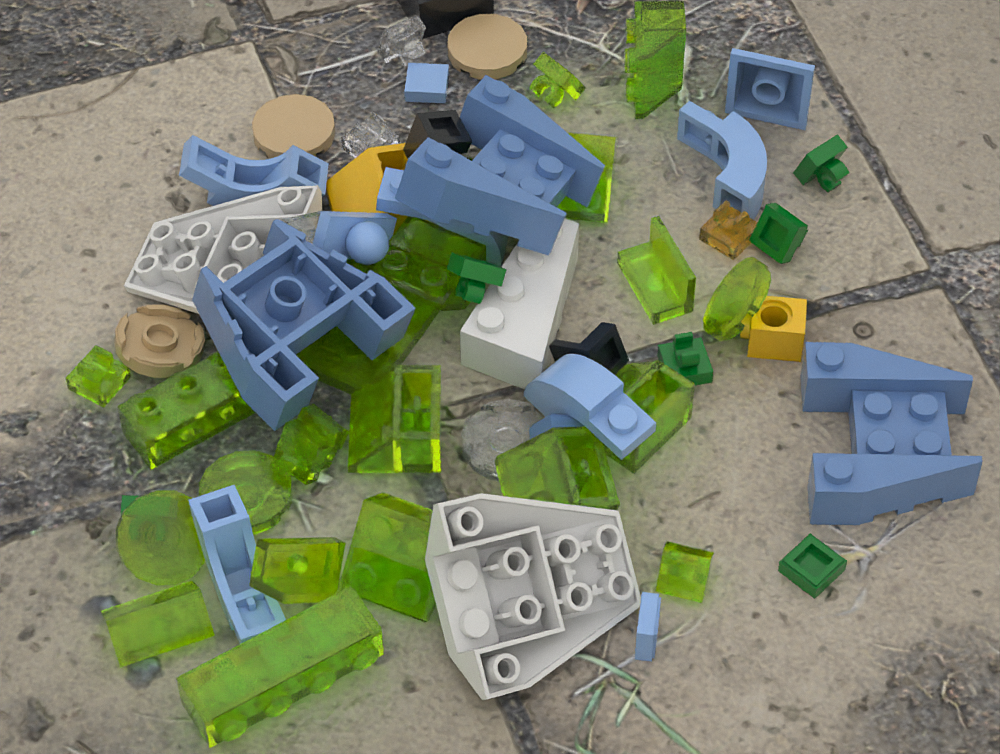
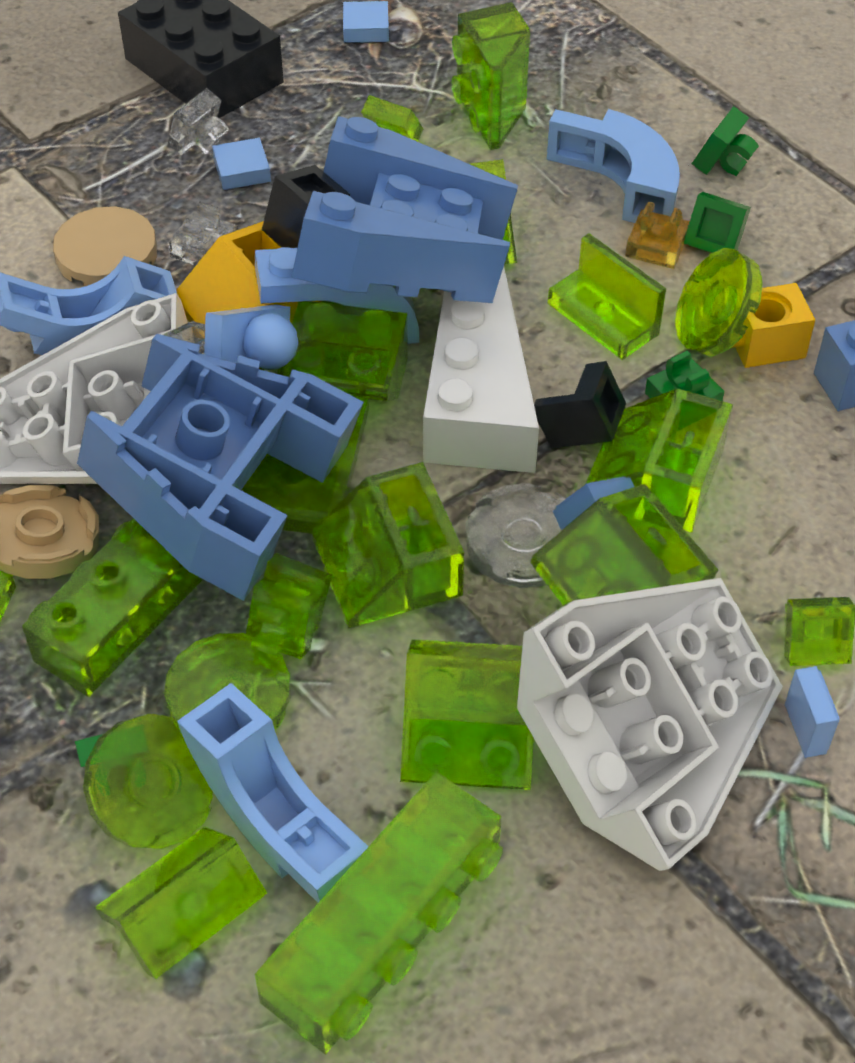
camera: 20 degrees left, 0 degrees up
clear neon green panel [249,537,363,604] -> none
green tile [447,252,507,304] -> none
tan tile [448,14,527,80] -> none
light blue arch [524,354,656,460] -> none
light blue slope [725,48,815,130] -> none

